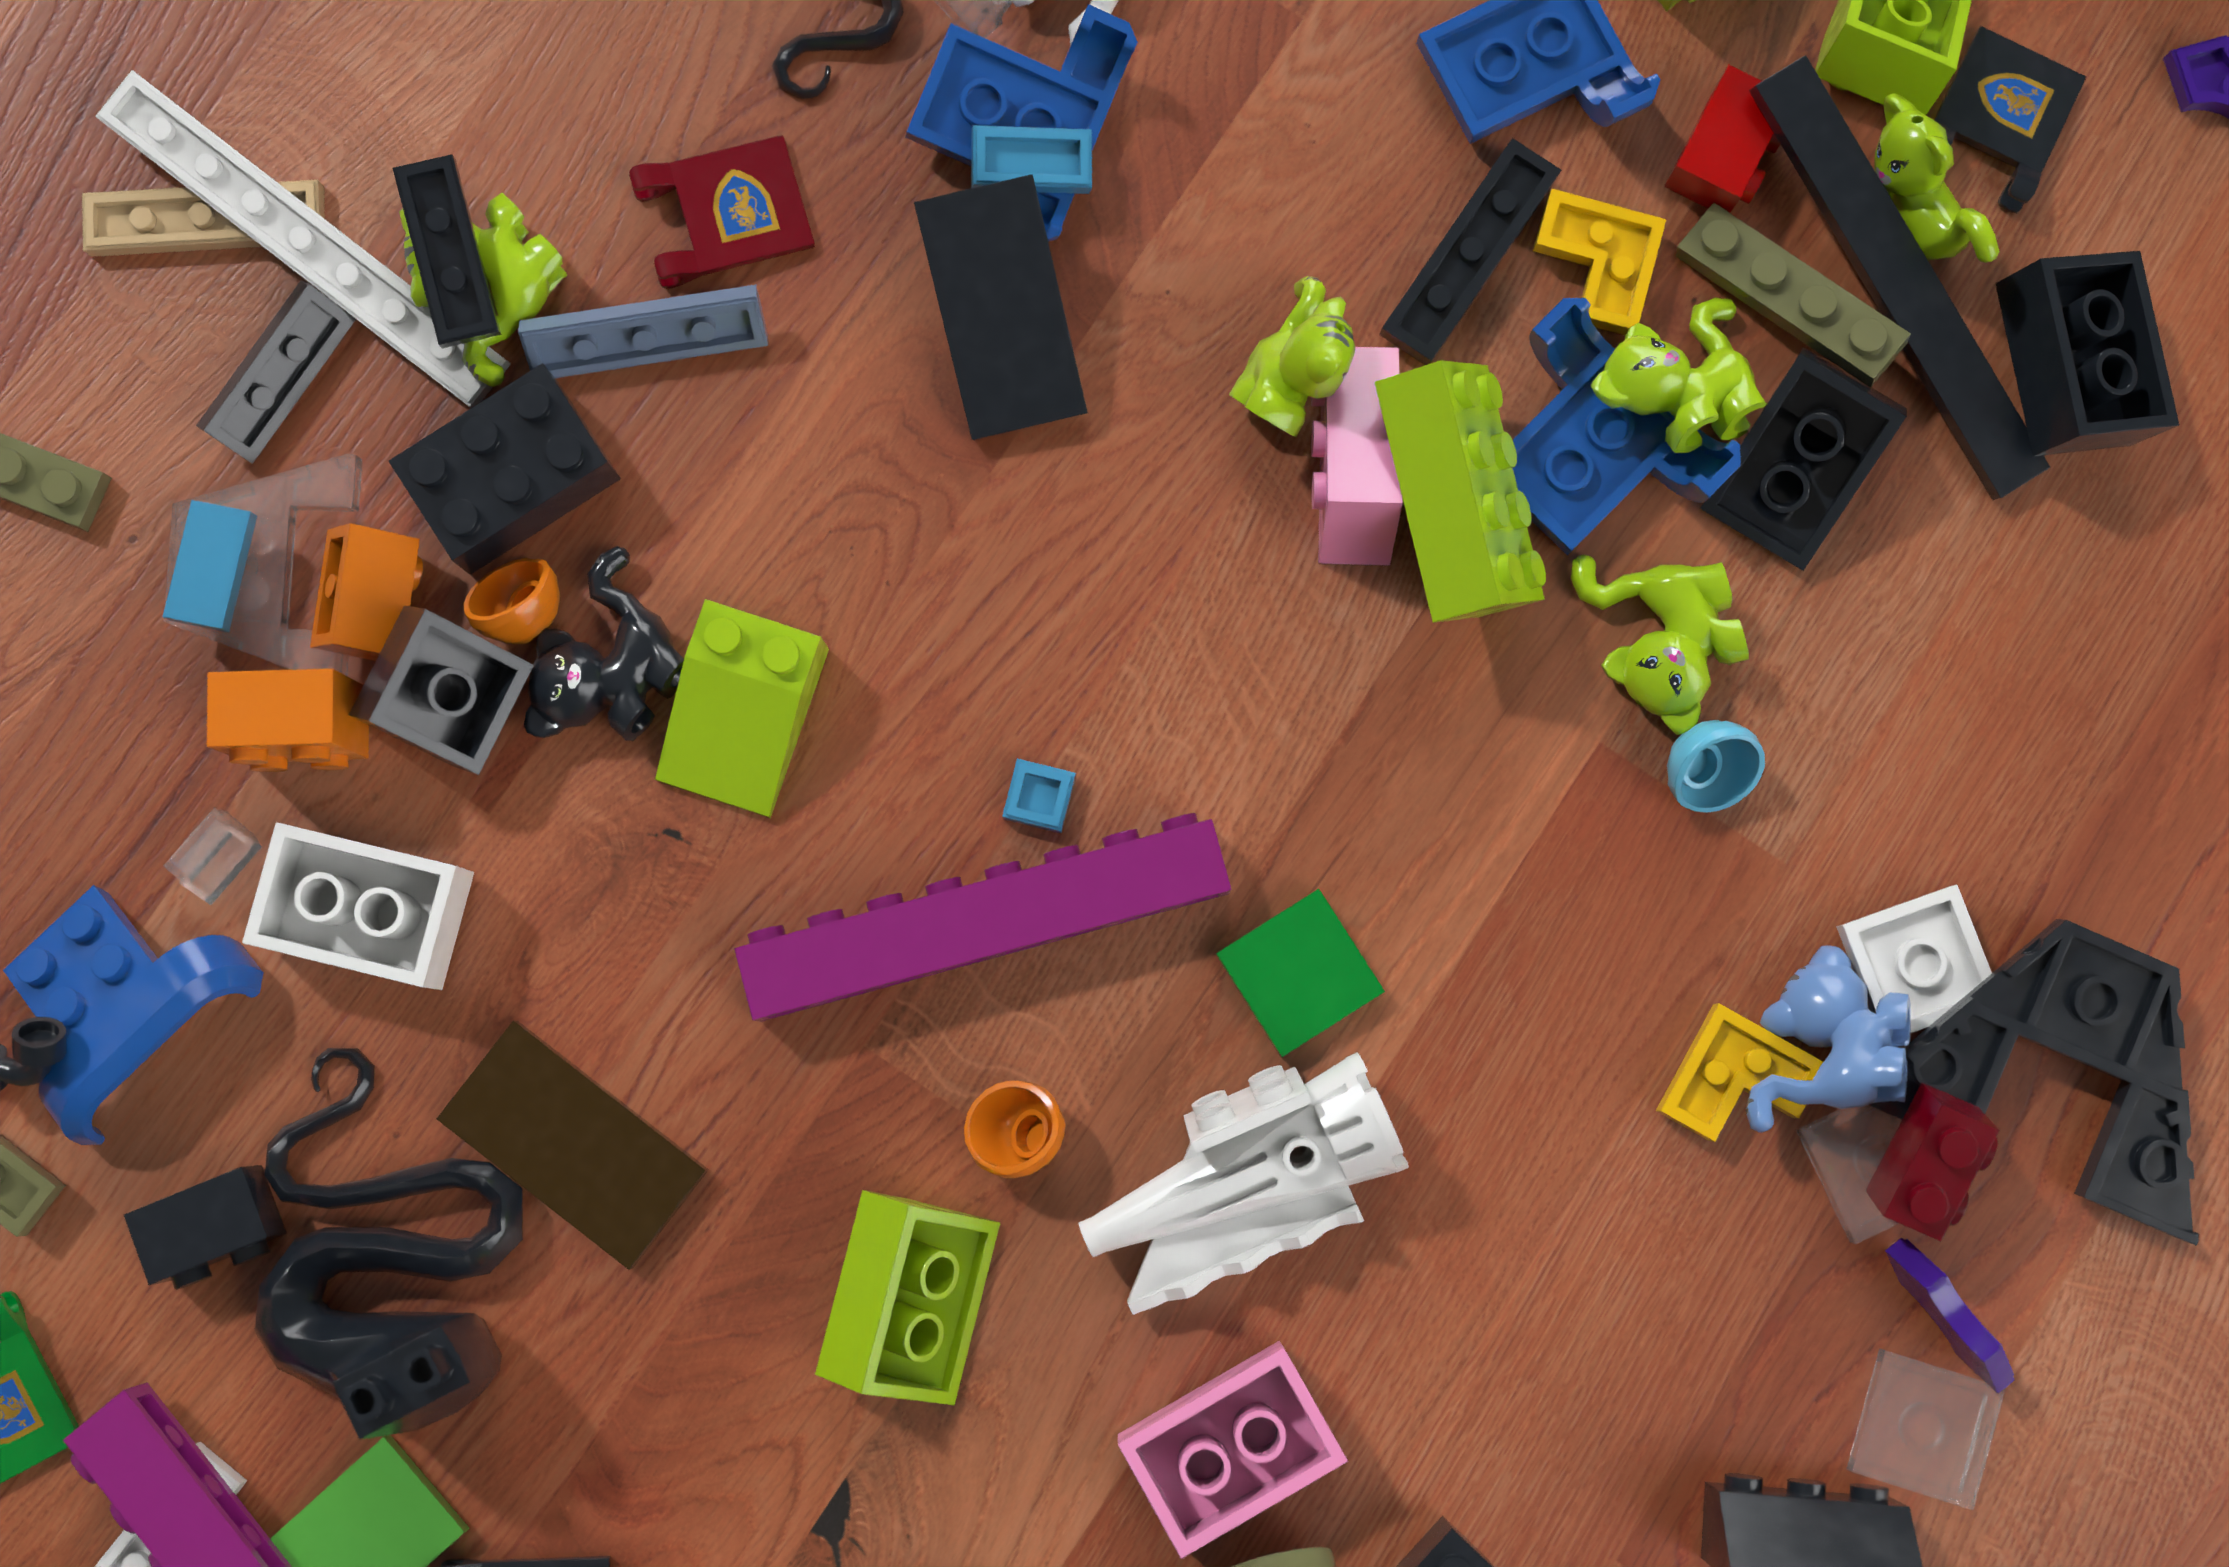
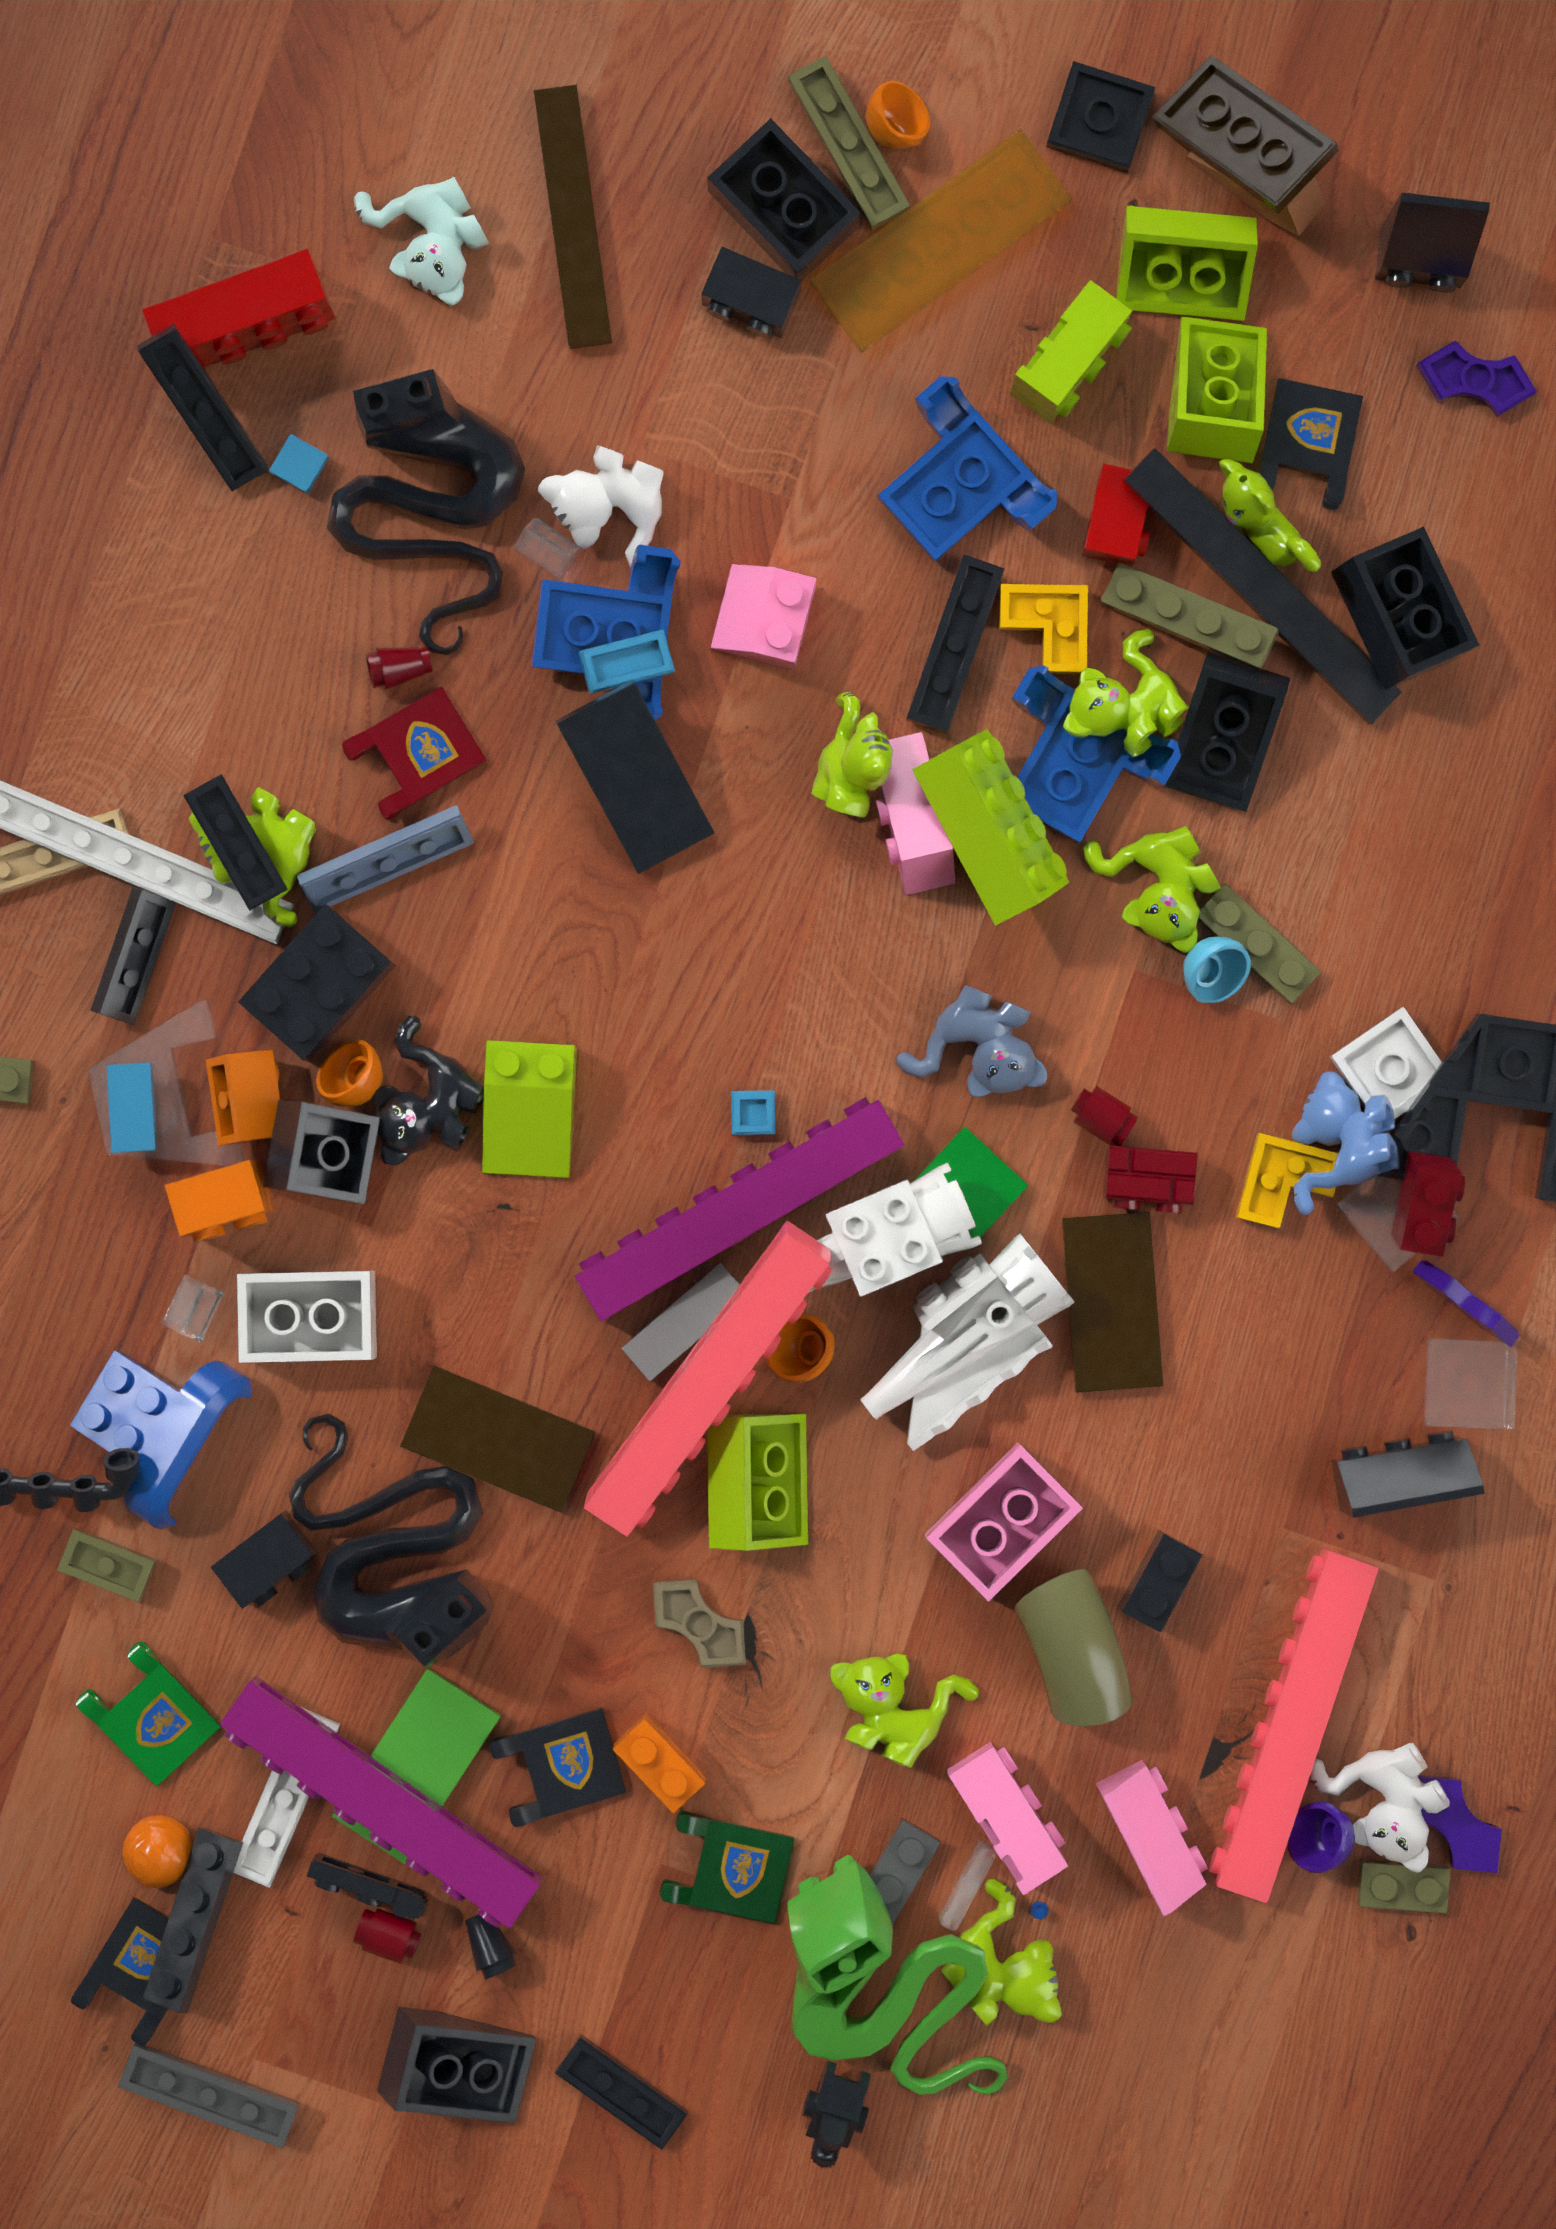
camera: 15 degrees left, 5 degrees up
none -> dark red cone [366,647,432,690]
none -> coral brick [584,1221,833,1537]
none -> light grey tile [621,1263,740,1381]
none -> dark tan tile [653,1579,746,1668]
none -> bright pink slope [711,564,816,670]
none -> white piece [809,1163,982,1297]
none -> sand blue animal [896,985,1048,1098]
none -> dark brown tile [1062,1212,1163,1393]
none -> dark red brick [1070,1085,1138,1146]
none -> dark red brick [1103,1145,1198,1213]
none -> olive plate [1198,883,1321,1005]

